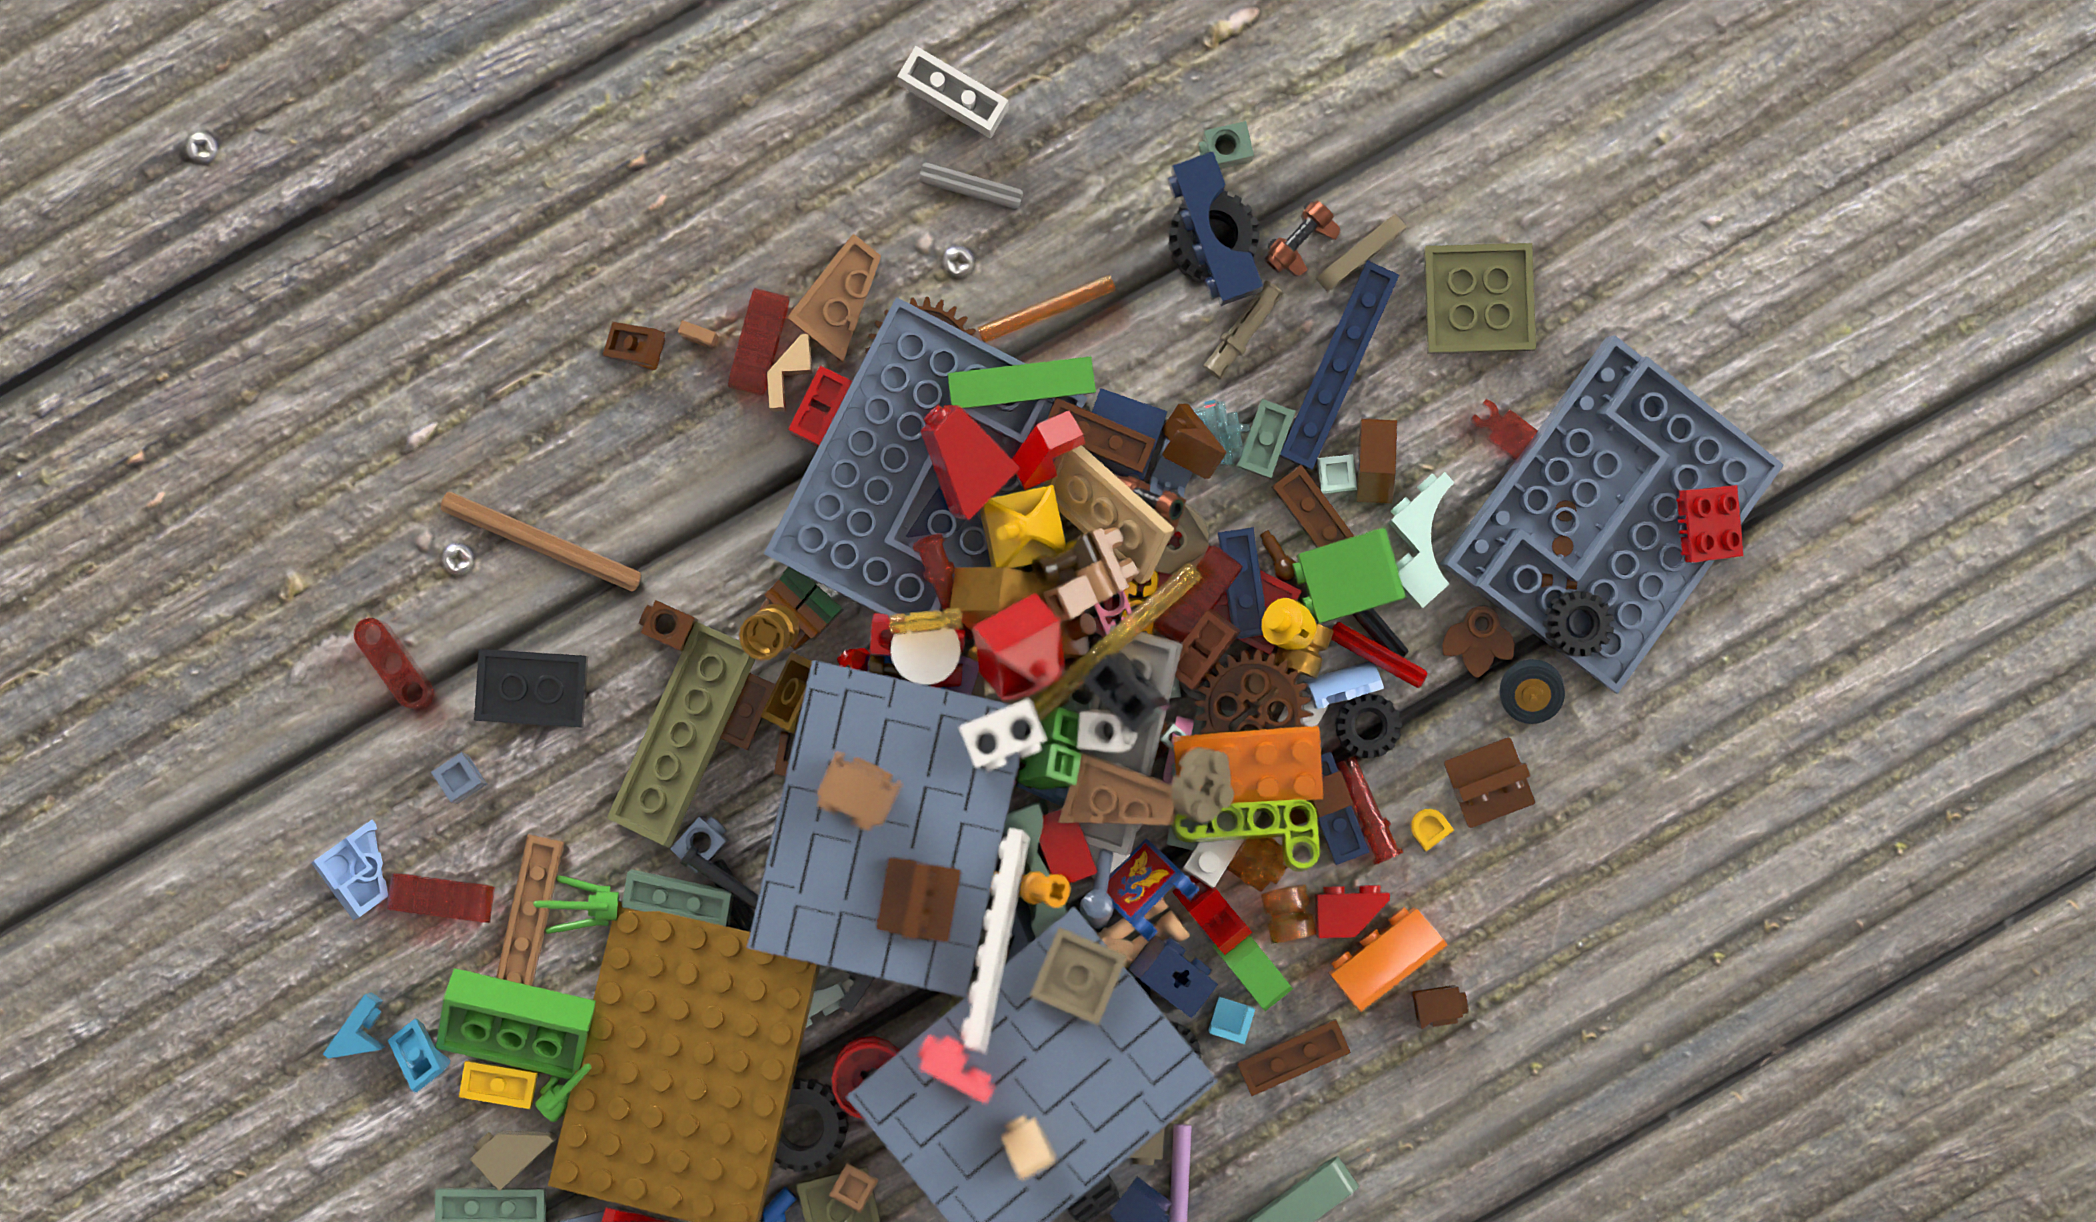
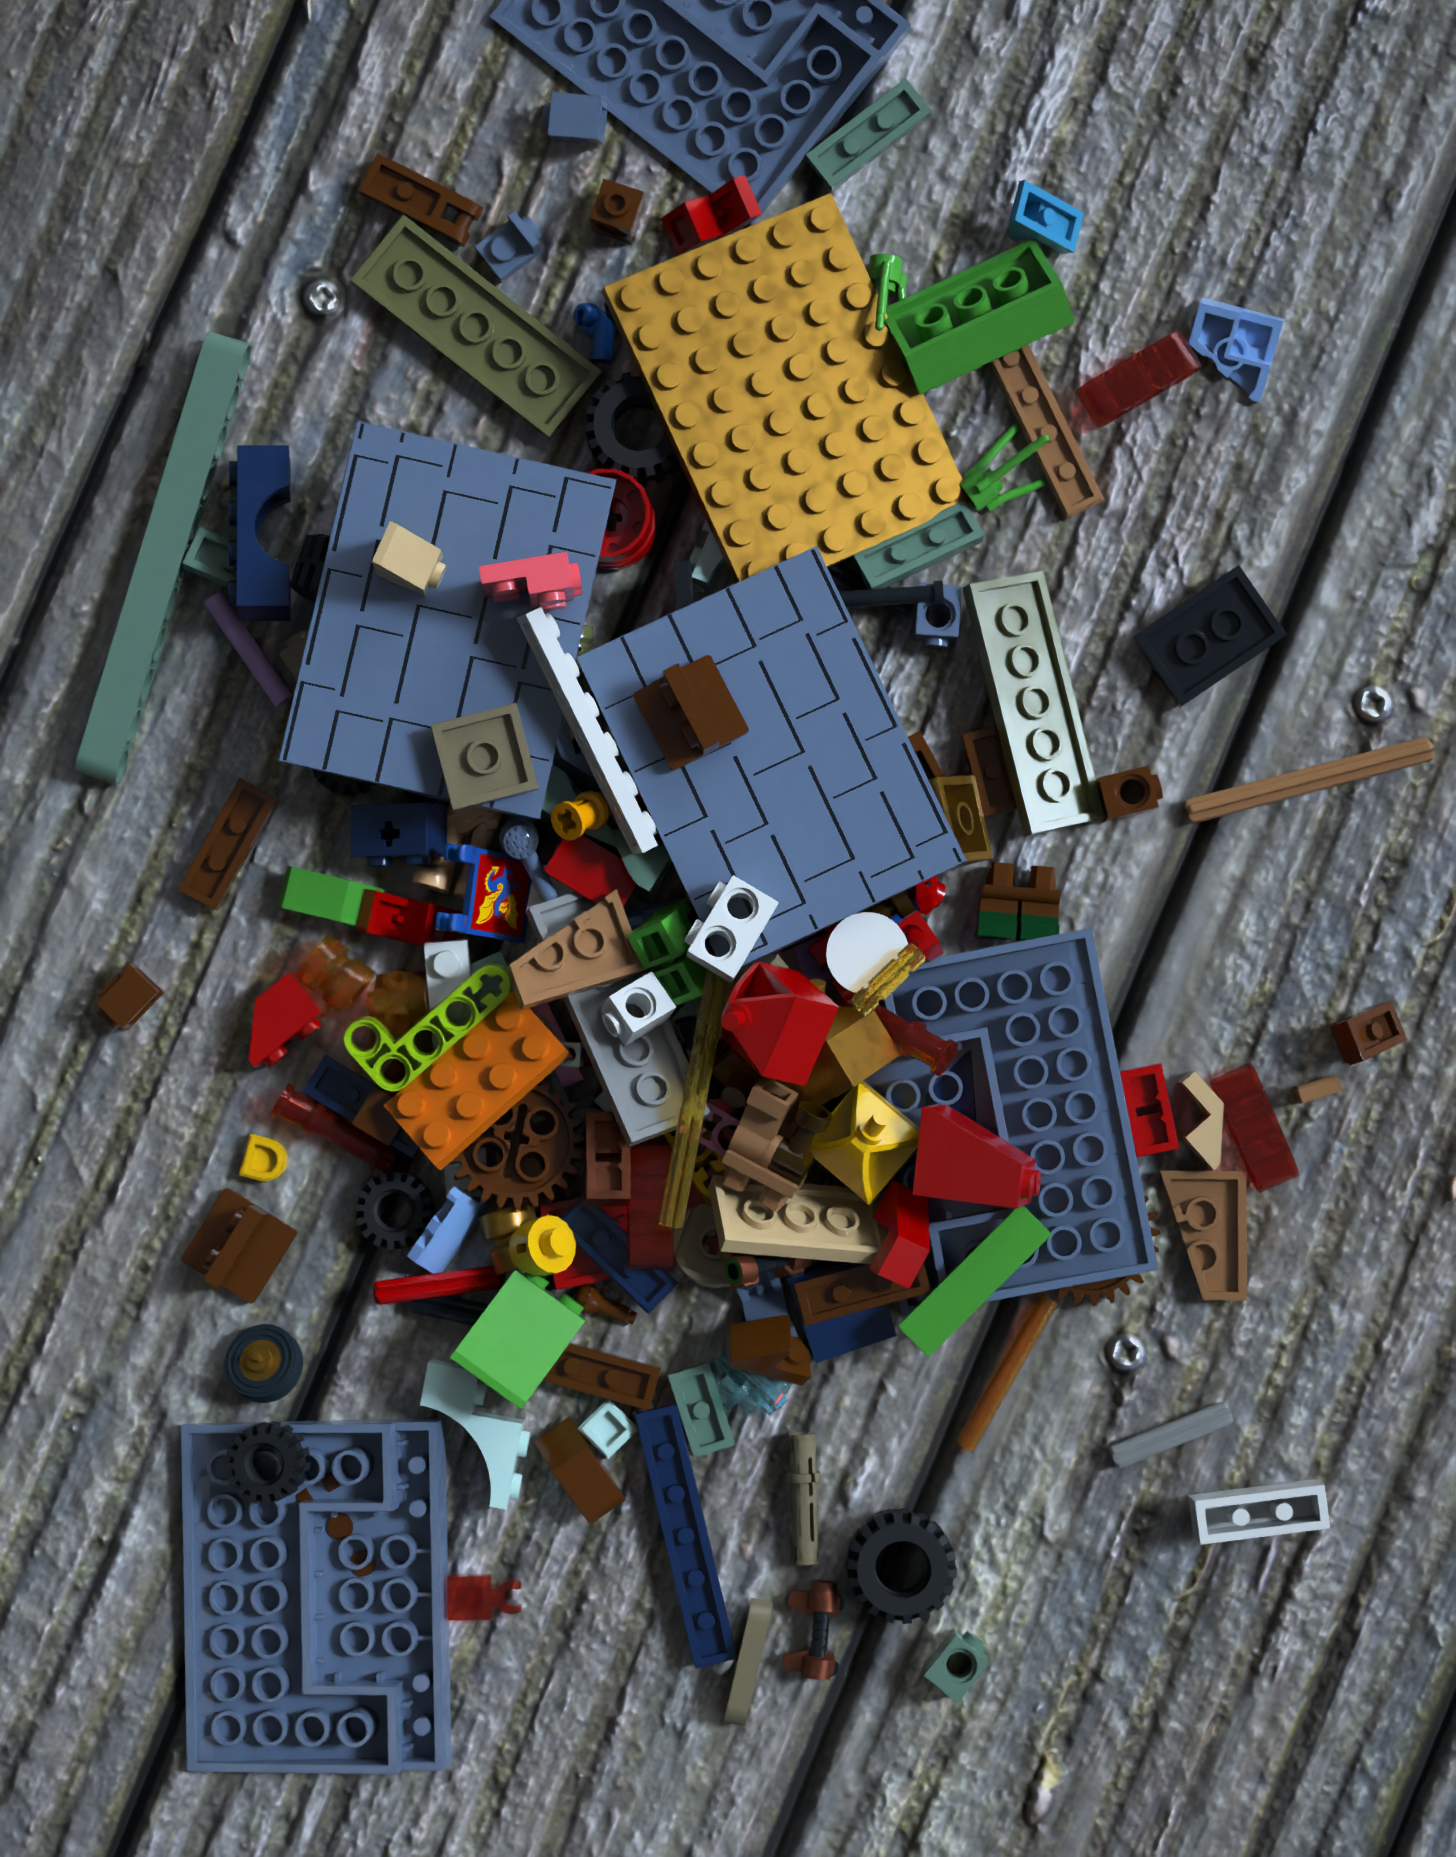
camera: 145 degrees right, 0 degrees up
dark azure slope [323,992,385,1059] -> none
clear red beam [354,618,434,709] -> none
sand blue brick [431,752,488,804] -> none
yellow plate [459,1060,538,1109] -> none
dark tan slope [470,1131,558,1191] -> none
pearl gold wheel [739,604,800,661] -> none
medium nougat brick [816,752,903,830] -> none
medium nougat tile [829,1162,879,1213] -> none
black brick [1082,652,1171,733] -> none
dark blue arch [1167,151,1263,307] -> none
dark tan plate [1172,747,1234,823] -> none
medium azure panel [1208,996,1255,1044] -> none
orange slope [1328,907,1448,1012] -> none
olive plate [1424,243,1536,354] -> none
reddish brown plate [1442,606,1514,677] -> none
red hinge [1676,485,1744,563] -> none

